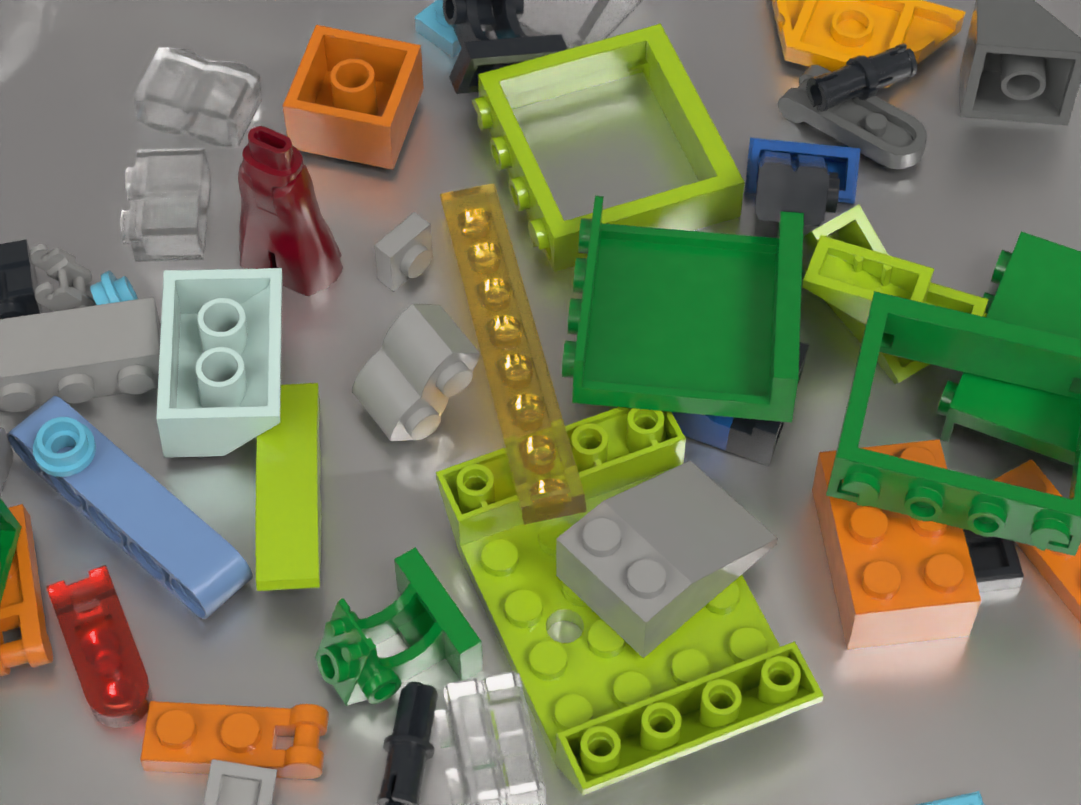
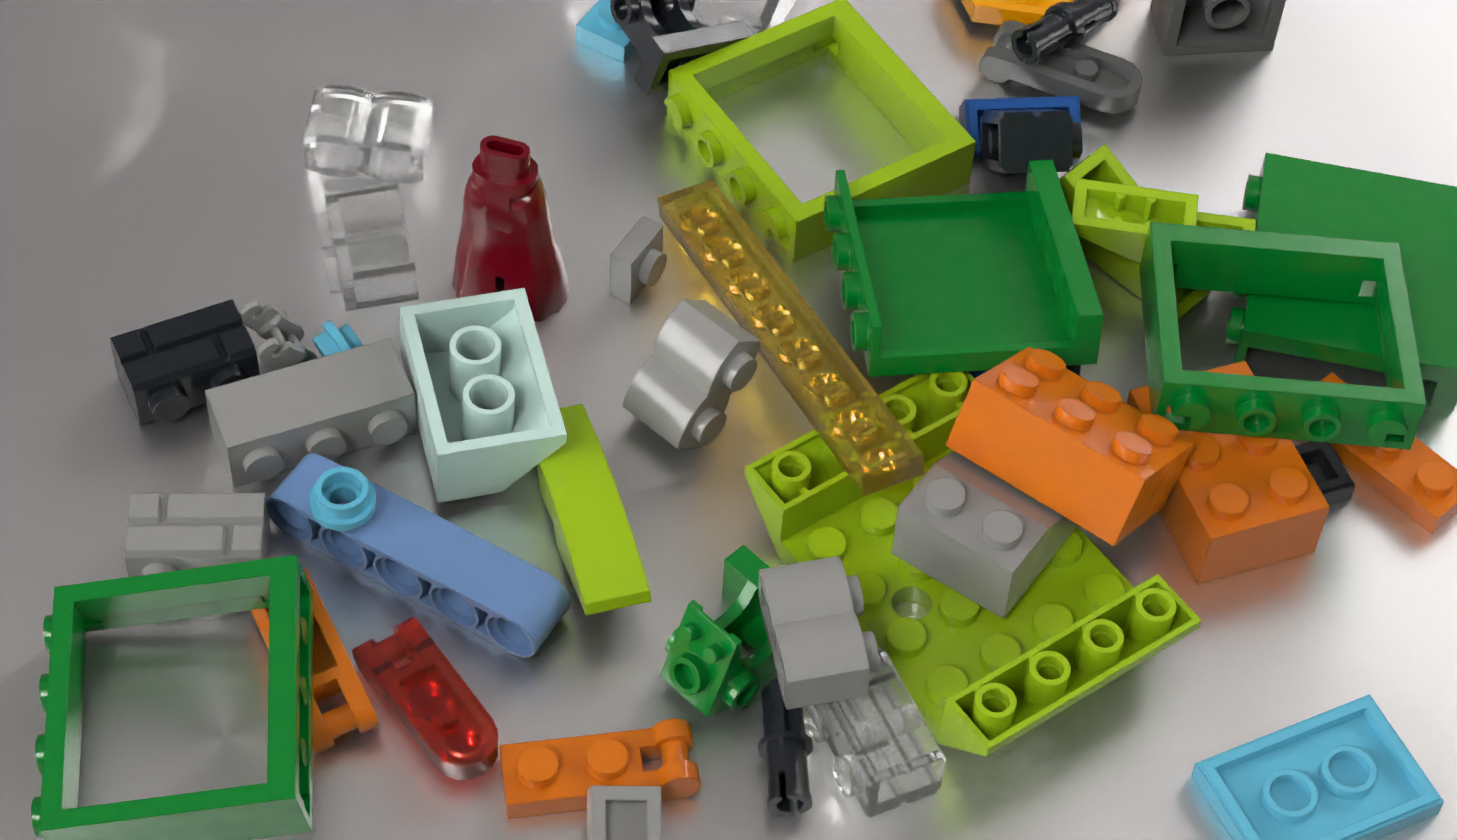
camera: 15 degrees left, 5 degrees down
orange brick [283,25,424,170] -> none
none -> light grey brick [758,556,880,710]
none -> orange brick [945,347,1195,546]

